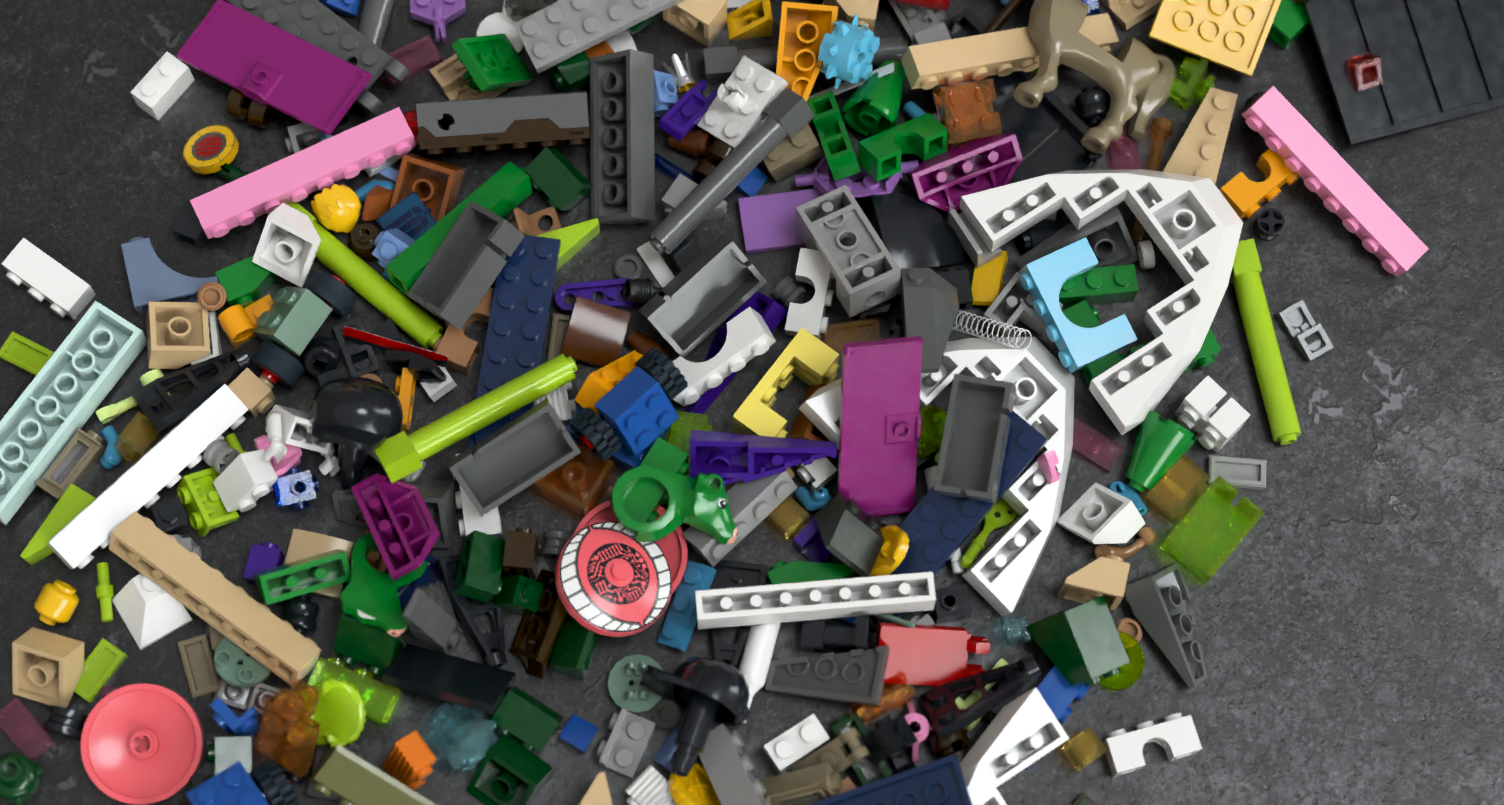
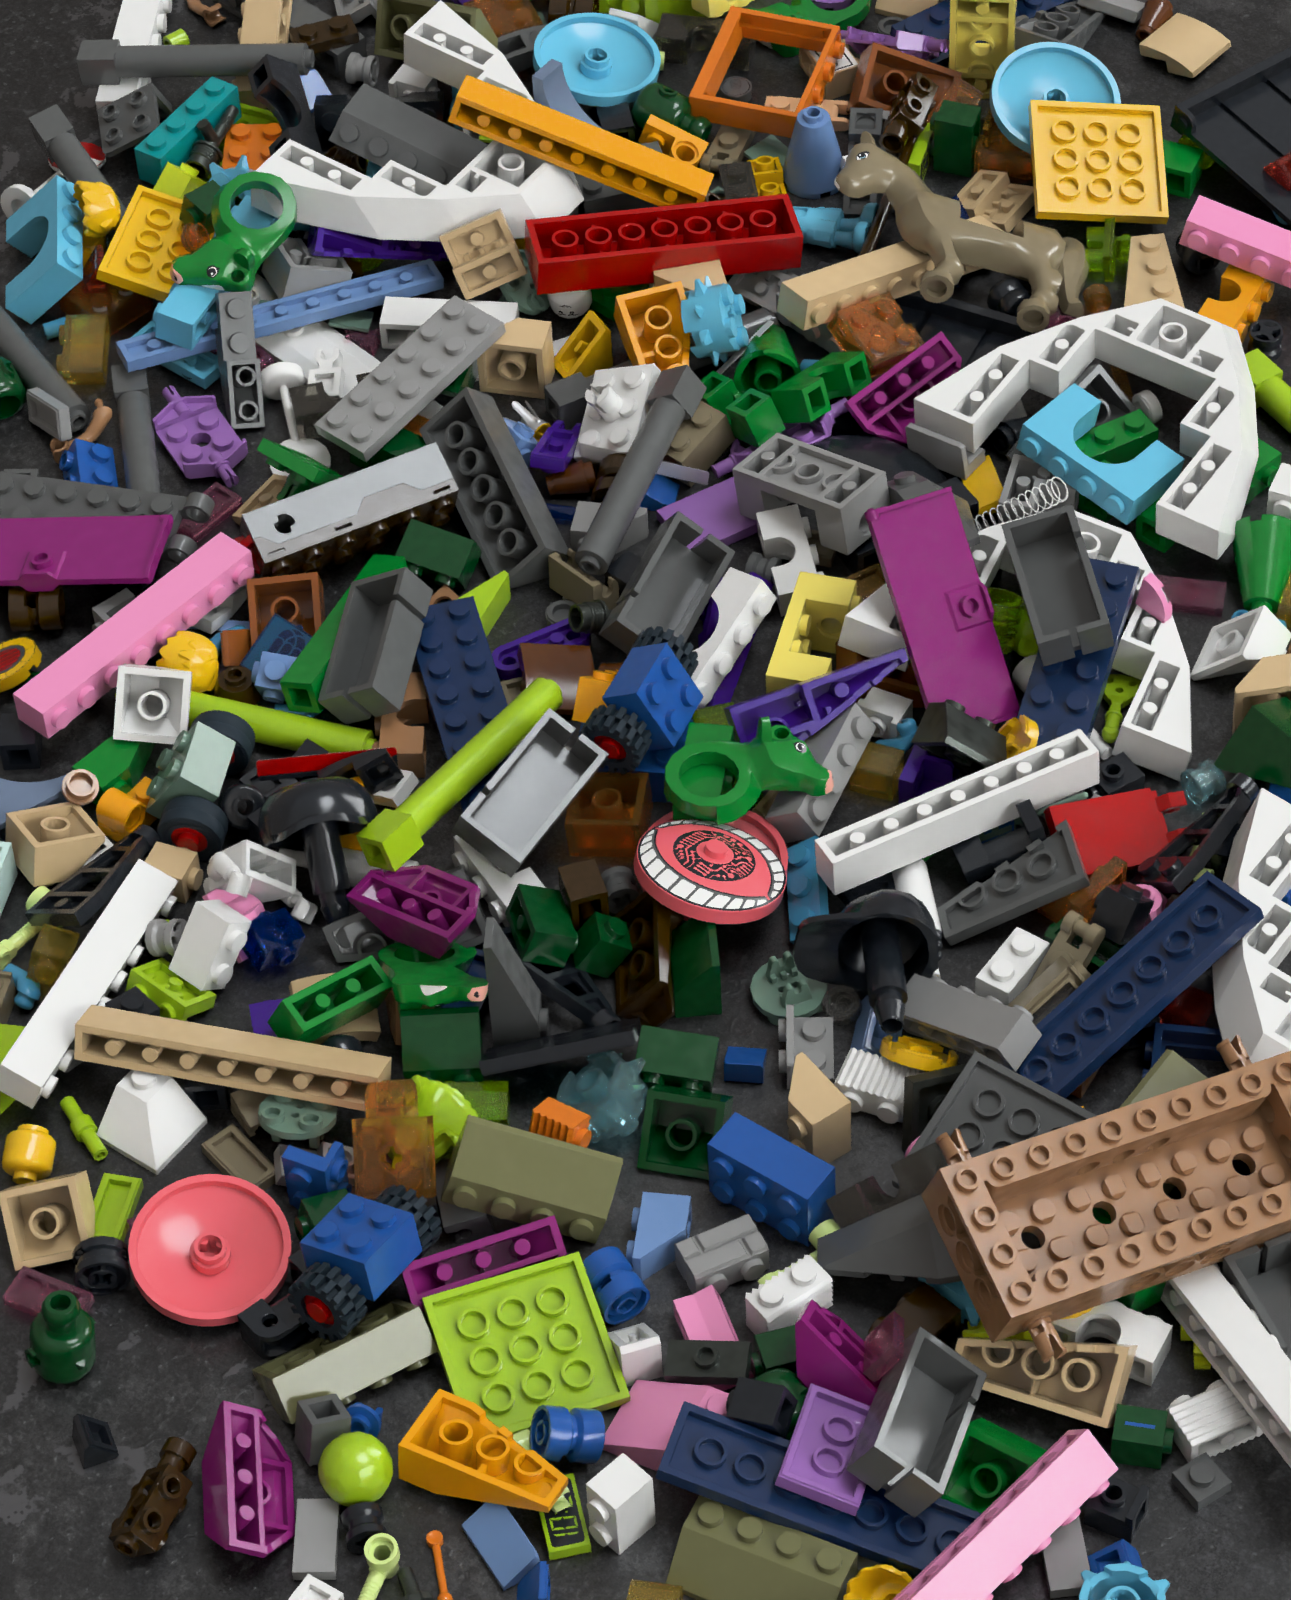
camera: 15 degrees left, 25 degrees down
none -> dark tan hinge [548,548,619,610]
none -> white sticker [579,443,709,485]

